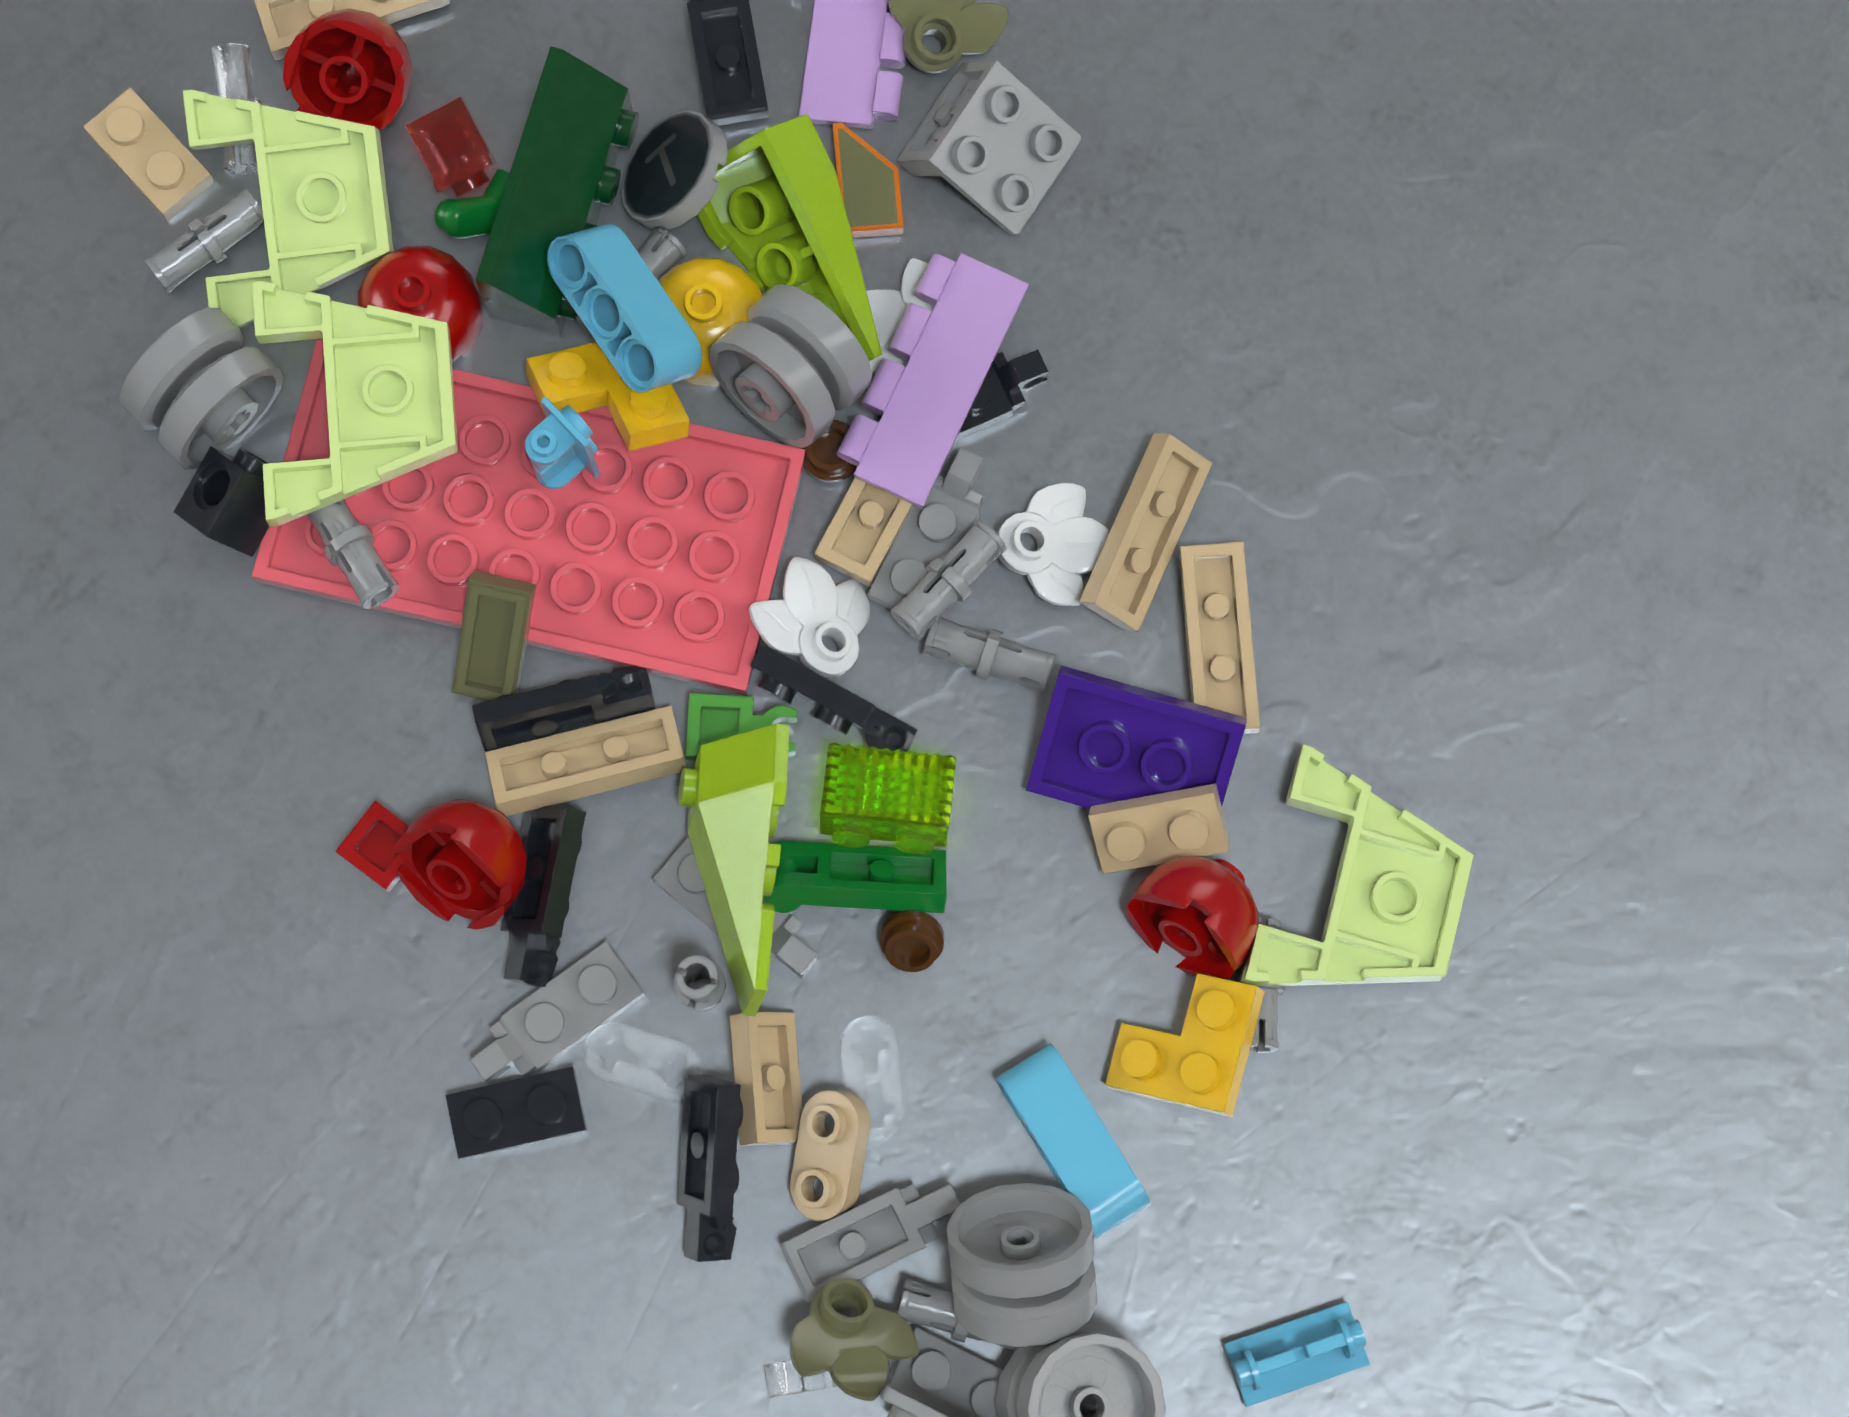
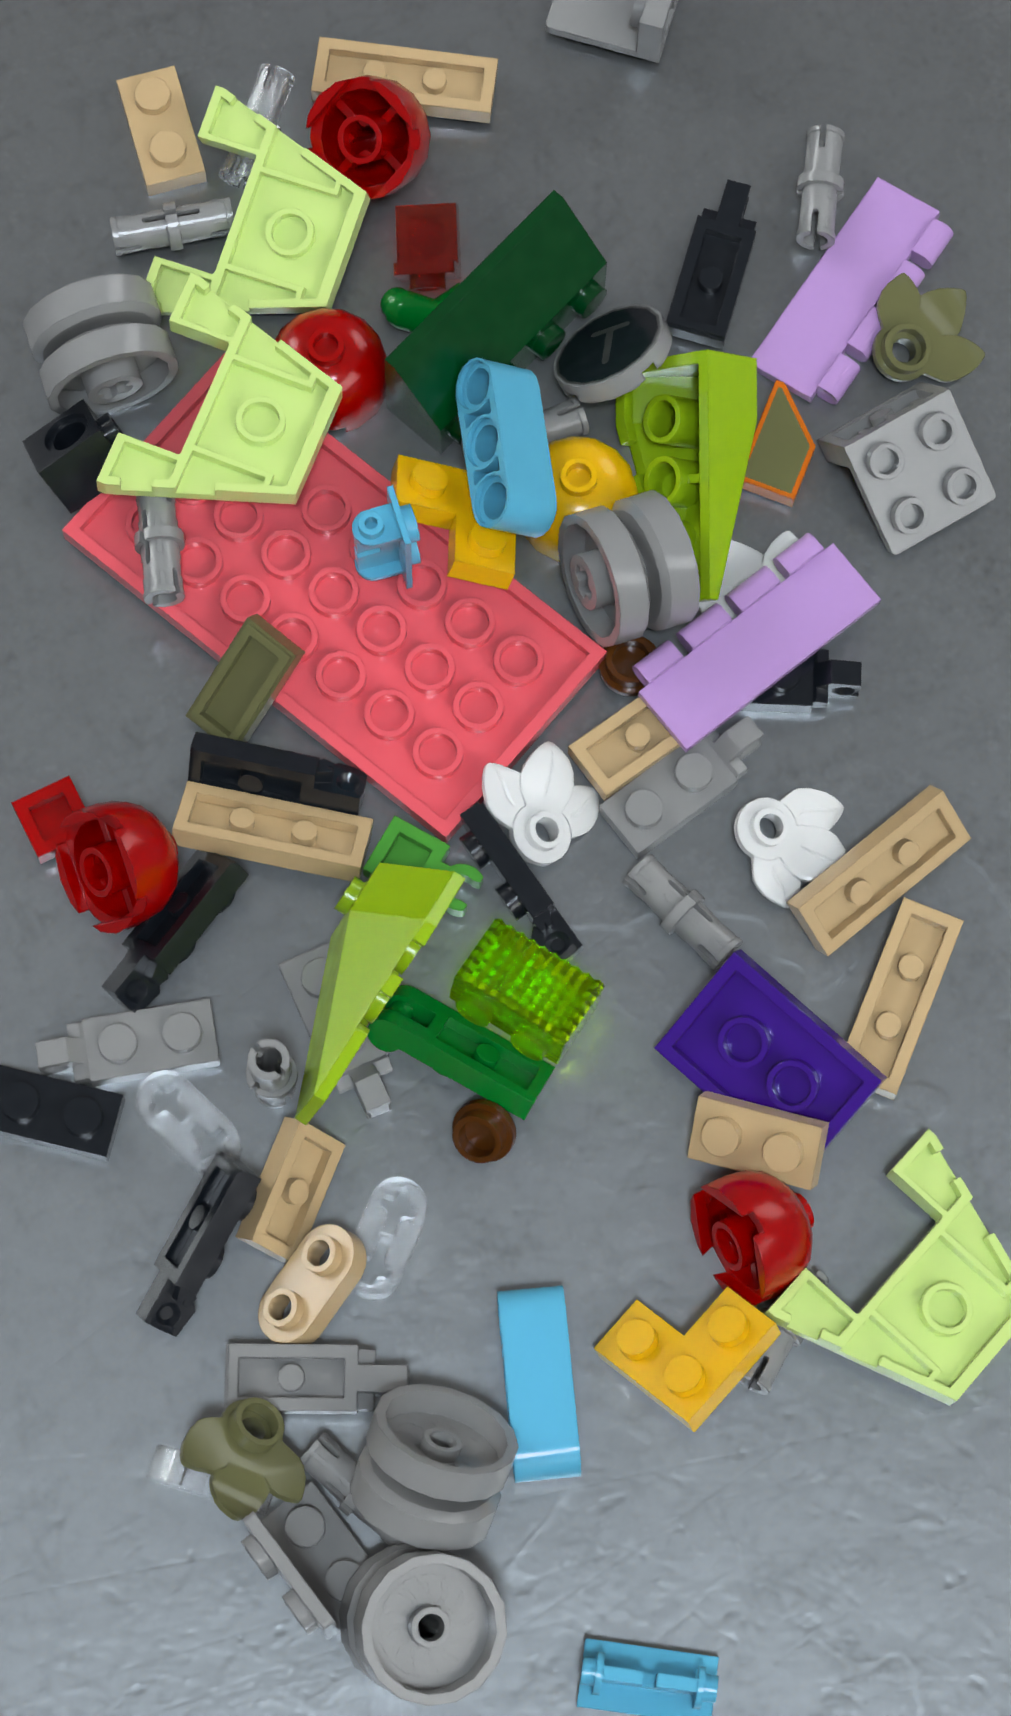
camera: 25 degrees right, 5 degrees down
light grey pin [890,520,1007,640] -> none

